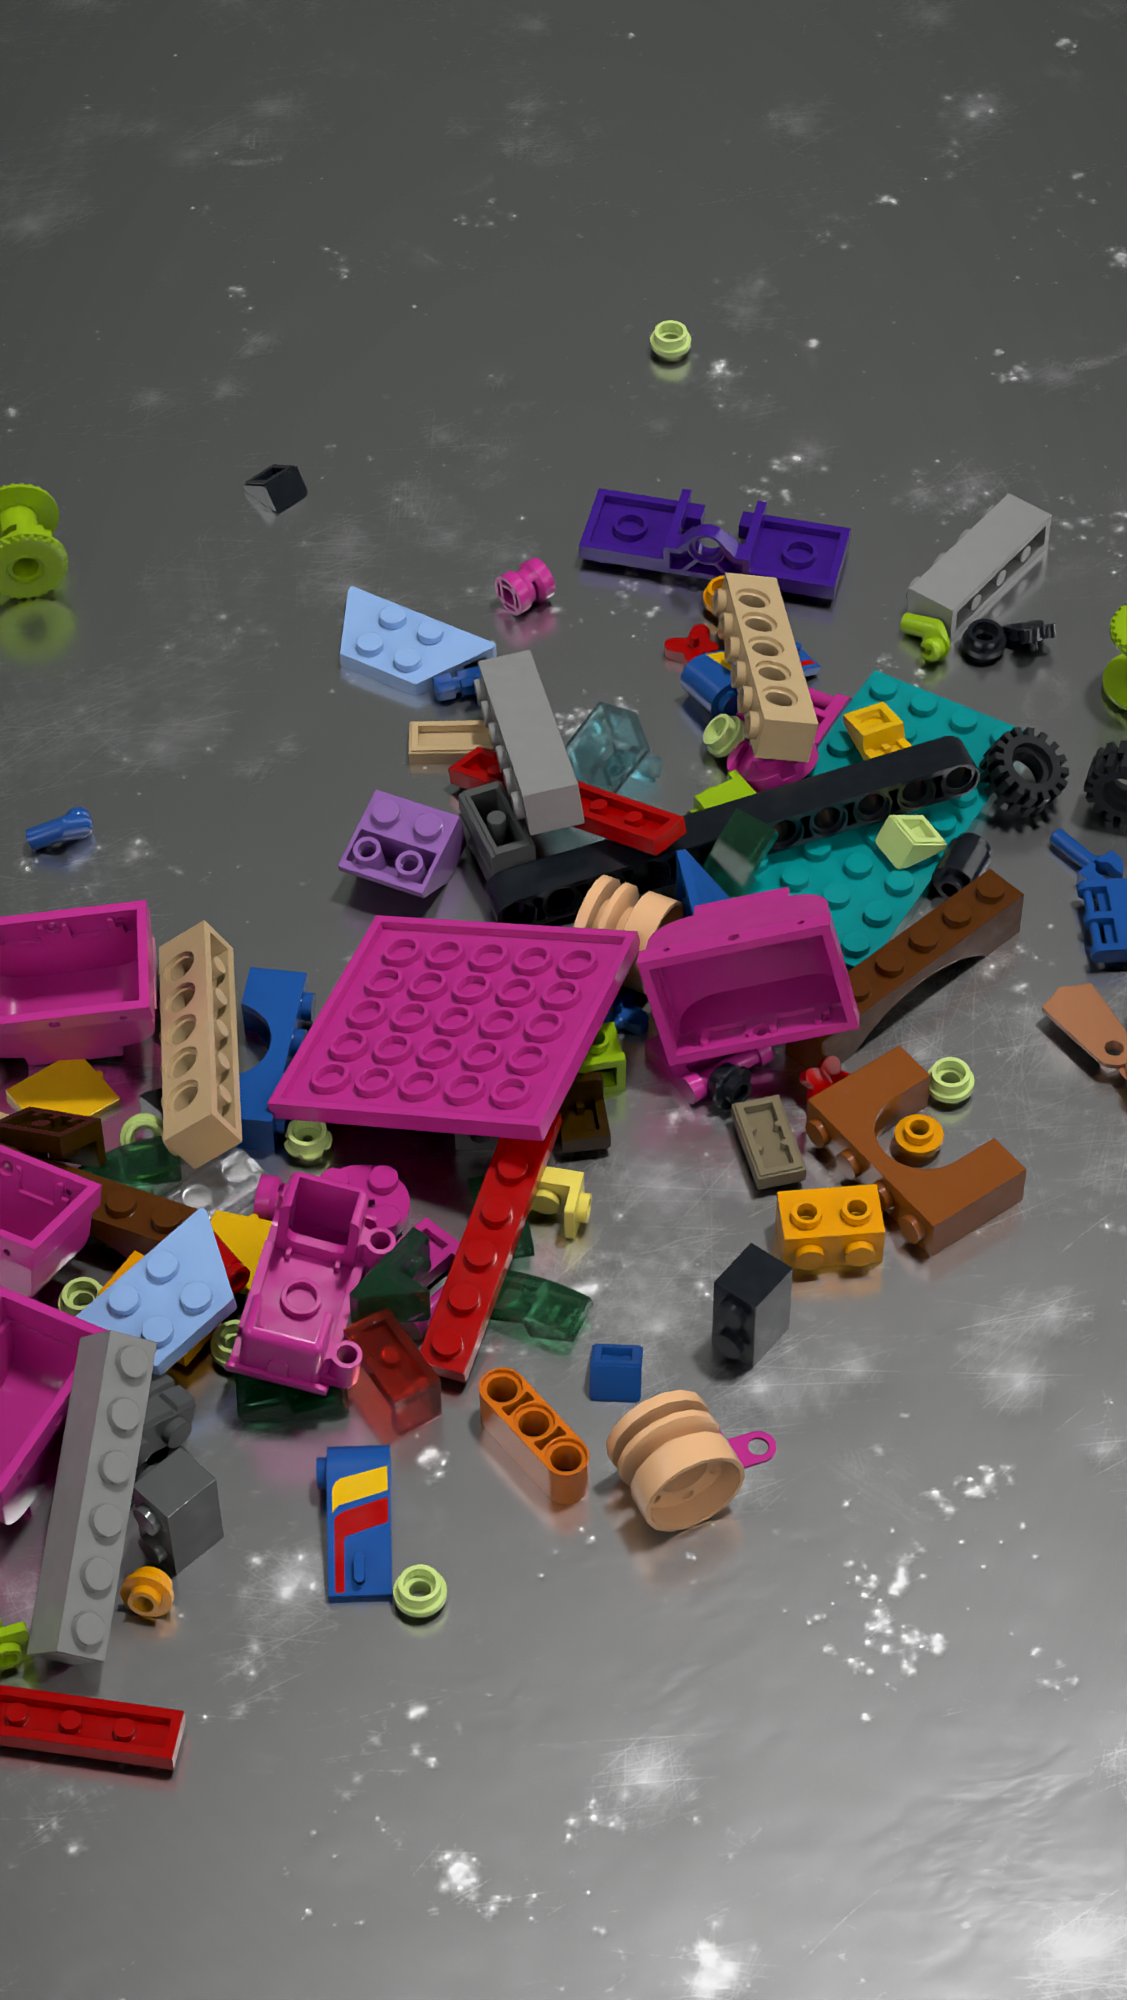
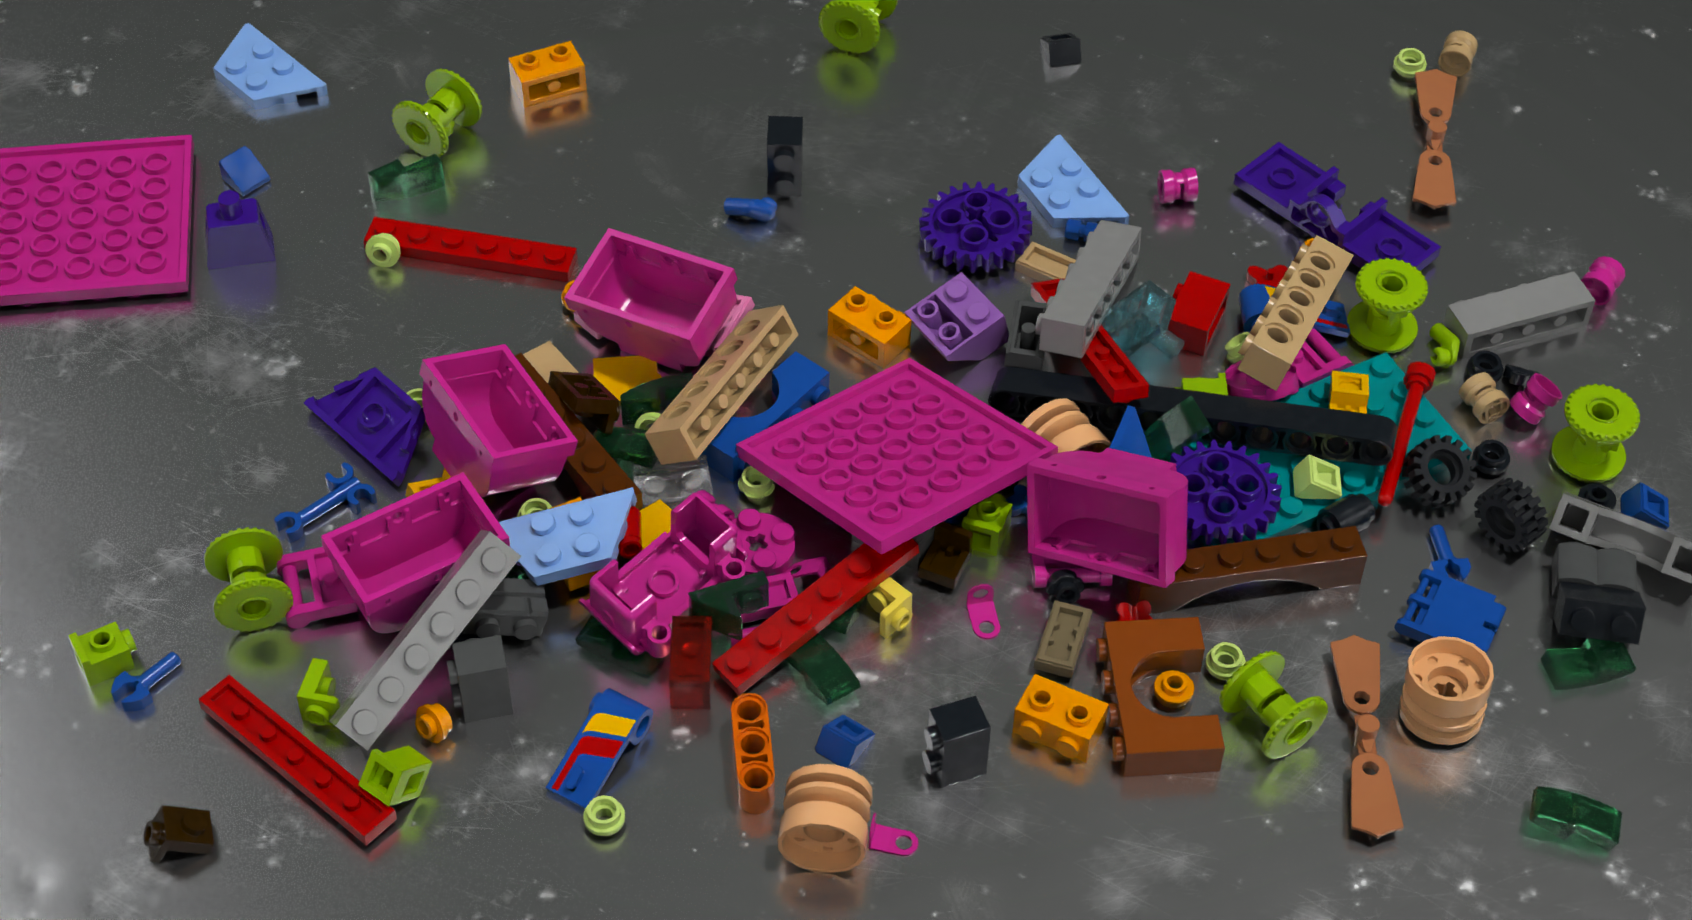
camera: 30 degrees right, 0 degrees up
none -> lime brick [358,745,433,807]
none -> clear green slope [620,372,693,425]
none -> black brick [767,116,803,196]
none -> dark pink piece [784,556,832,579]
none -> light orange brick [828,286,912,369]
none -> dark purple gear [919,182,1033,273]
none -> dark pink piece [966,584,1000,639]
none -> red brick [1160,271,1231,356]
none -> dark purple gear [1170,440,1282,545]
none -> lime hose [1219,650,1328,759]
none -> lime hose [1347,258,1428,354]
none -> red piece [1377,362,1436,507]
none -> nougat piece [1412,69,1457,210]
none -> tan wheel [1438,30,1478,77]
none -> tan wheel [1459,372,1510,424]
none -> black plate [1472,440,1510,475]
none -> dark pink wheel [1510,373,1563,425]
none -> dark pink wheel [1581,256,1626,306]

